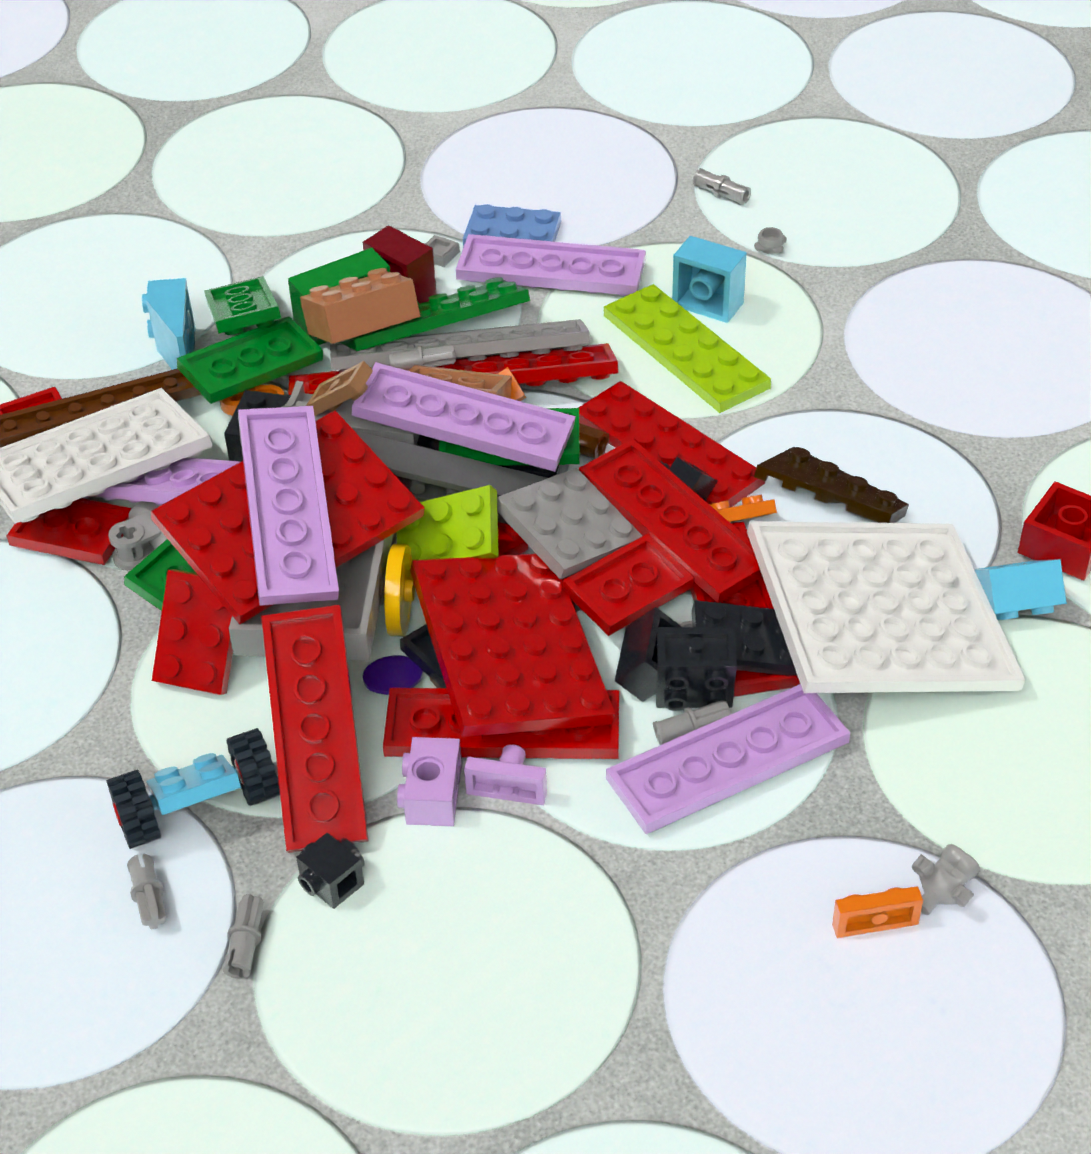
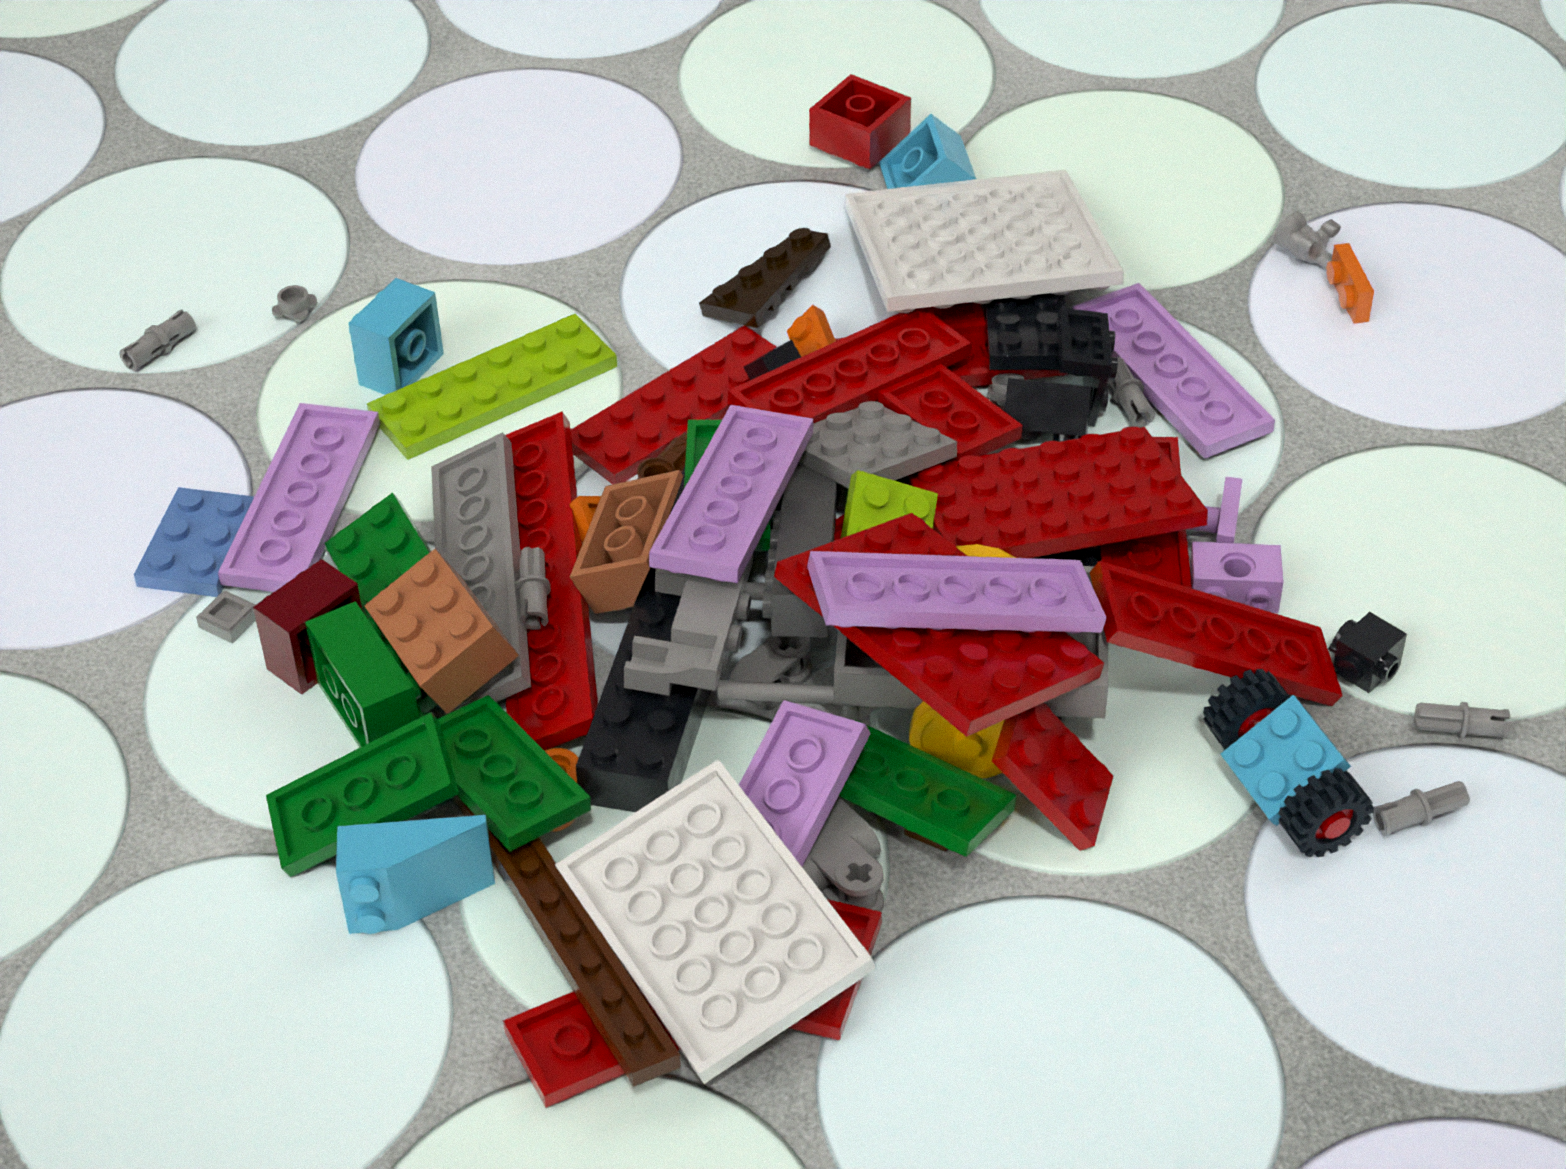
camera: 90 degrees left, 0 degrees up
medium nougat plate [306,361,373,416] -> none

